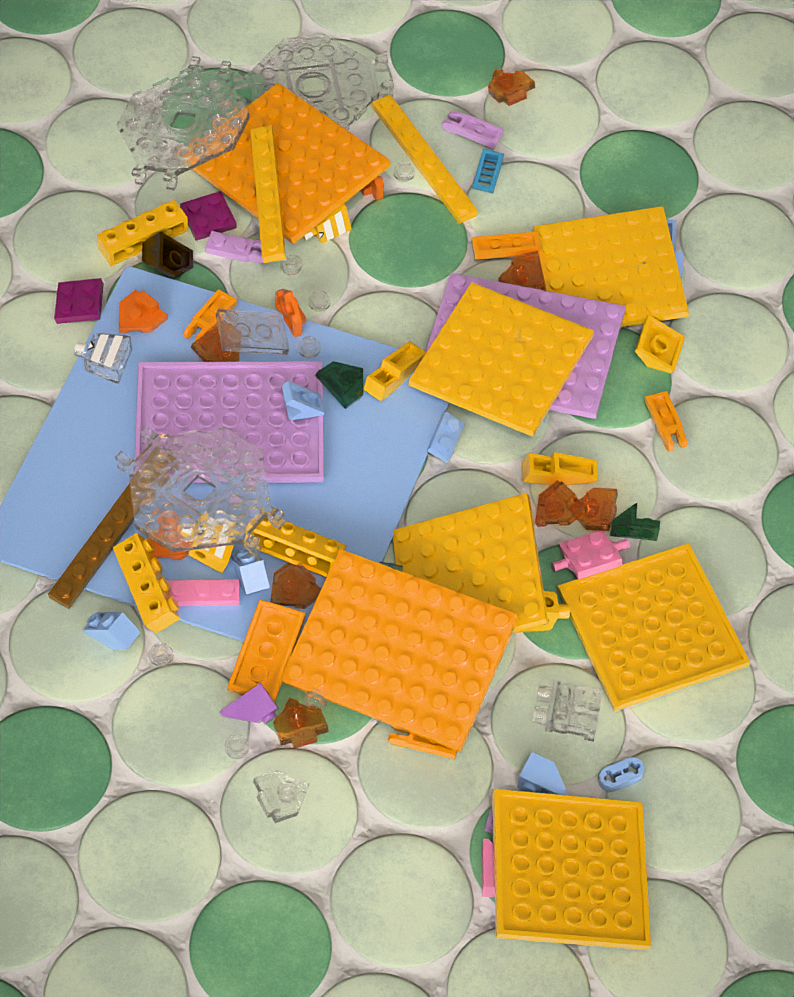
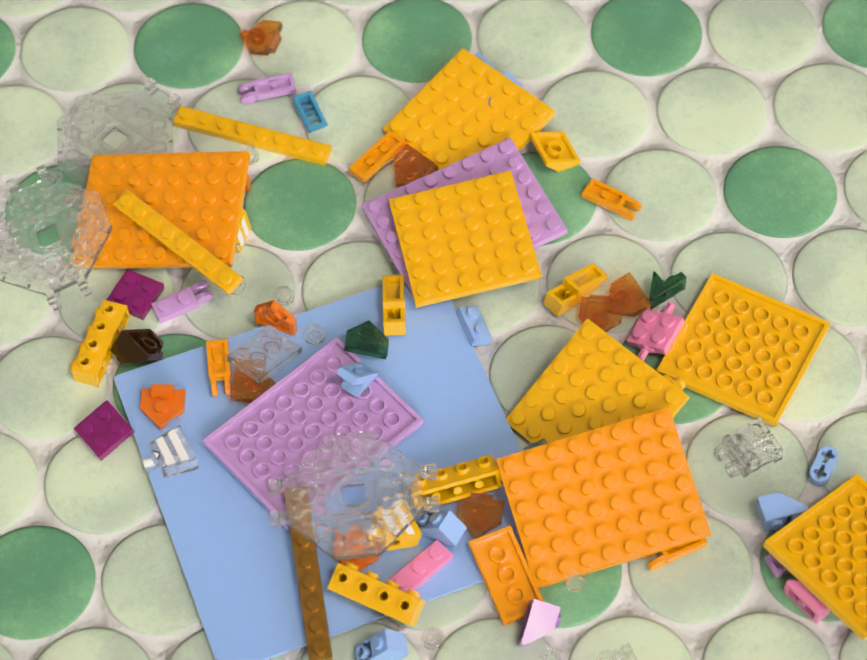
camera: 35 degrees left, 0 degrees up
clear orange plate [273,698,329,749] -> none

